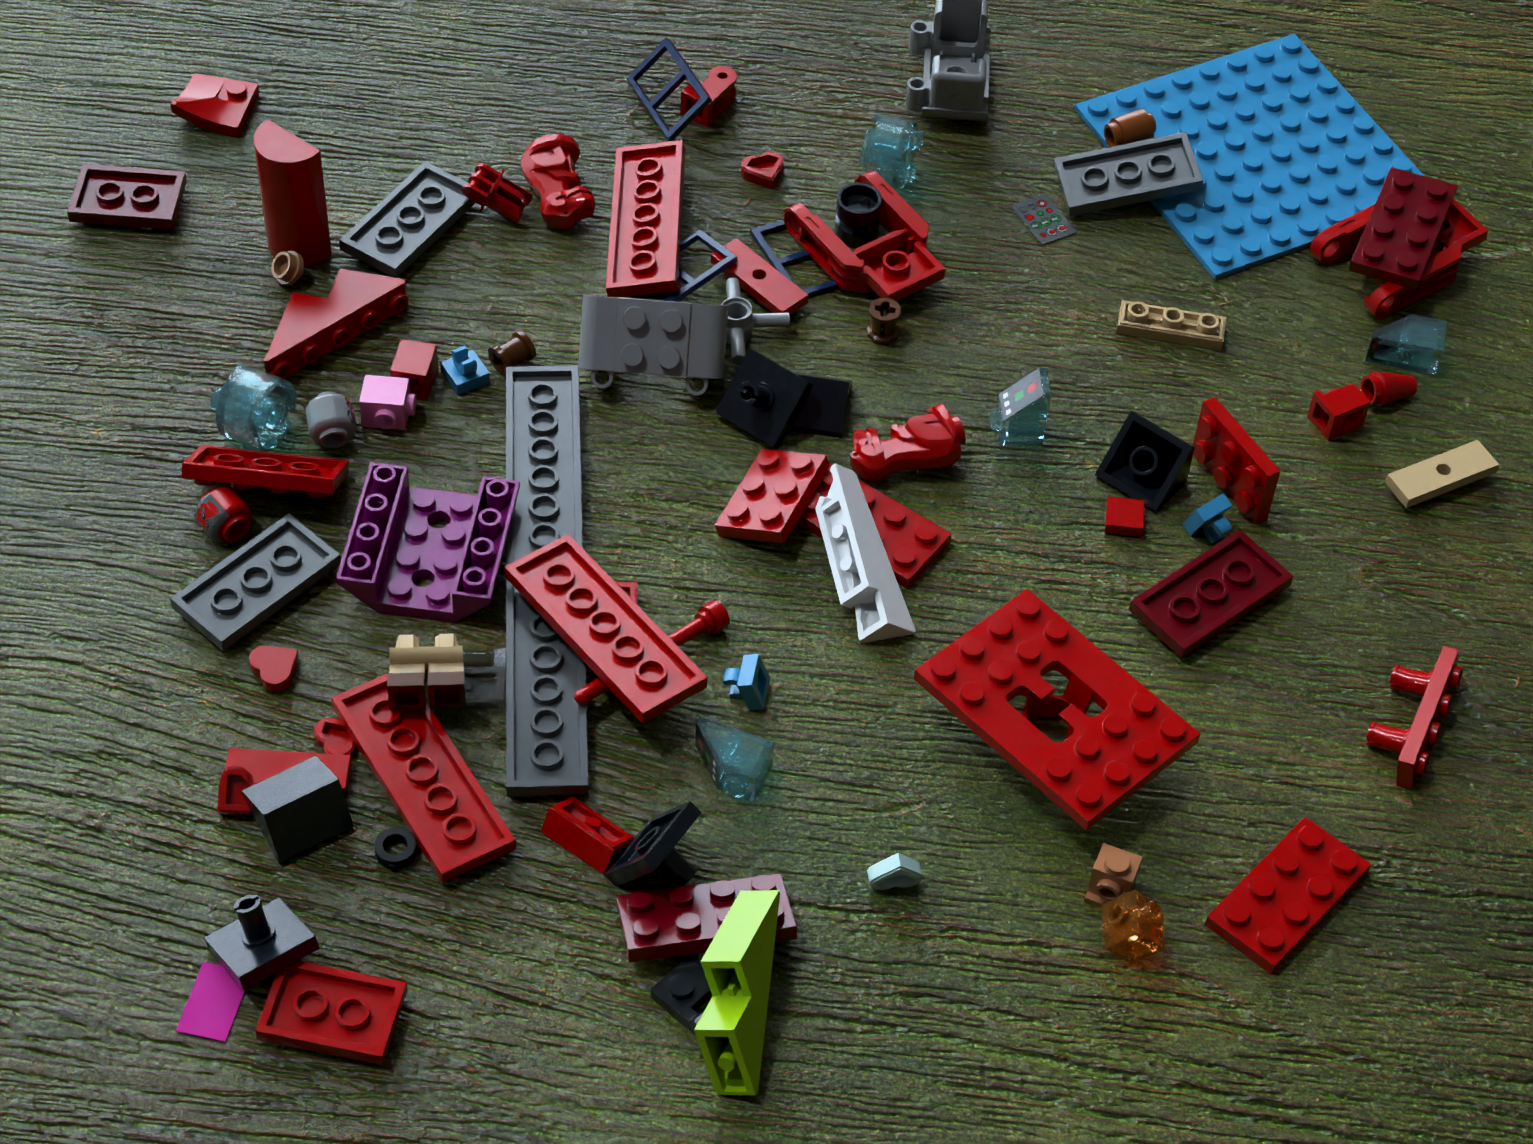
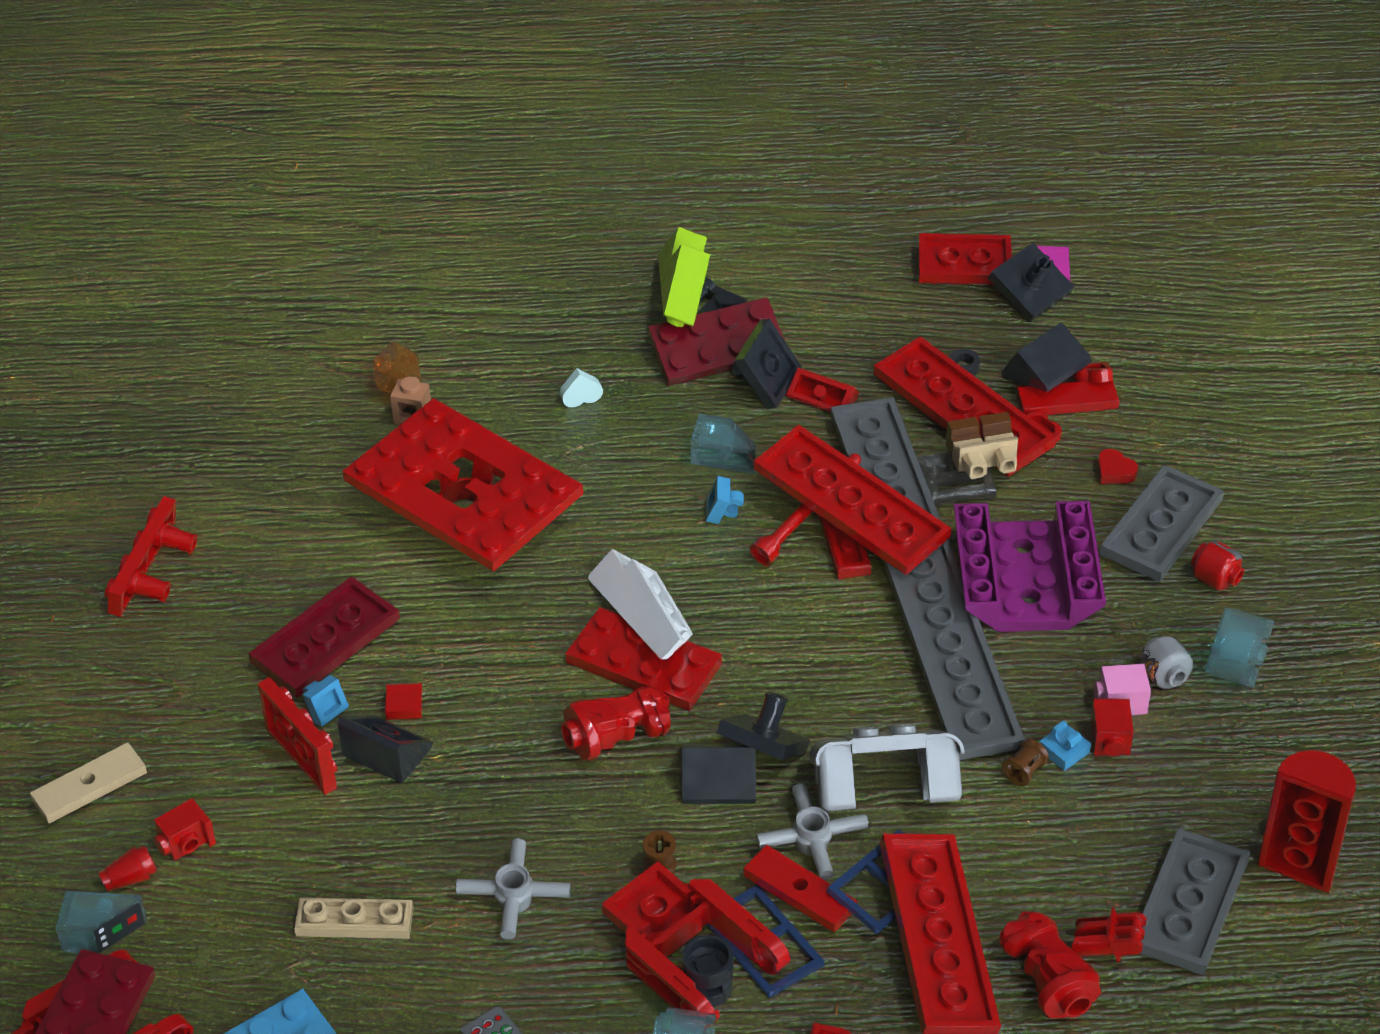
camera: 175 degrees right, 5 degrees down
red plate [181,445,349,498] -> none
red slope [264,268,409,386] -> none
red plate [715,449,830,543] -> none
clear light blue slope [990,368,1051,445] -> none
red plate [1205,817,1371,975] -> none
none -> light grey bar [456,838,571,939]

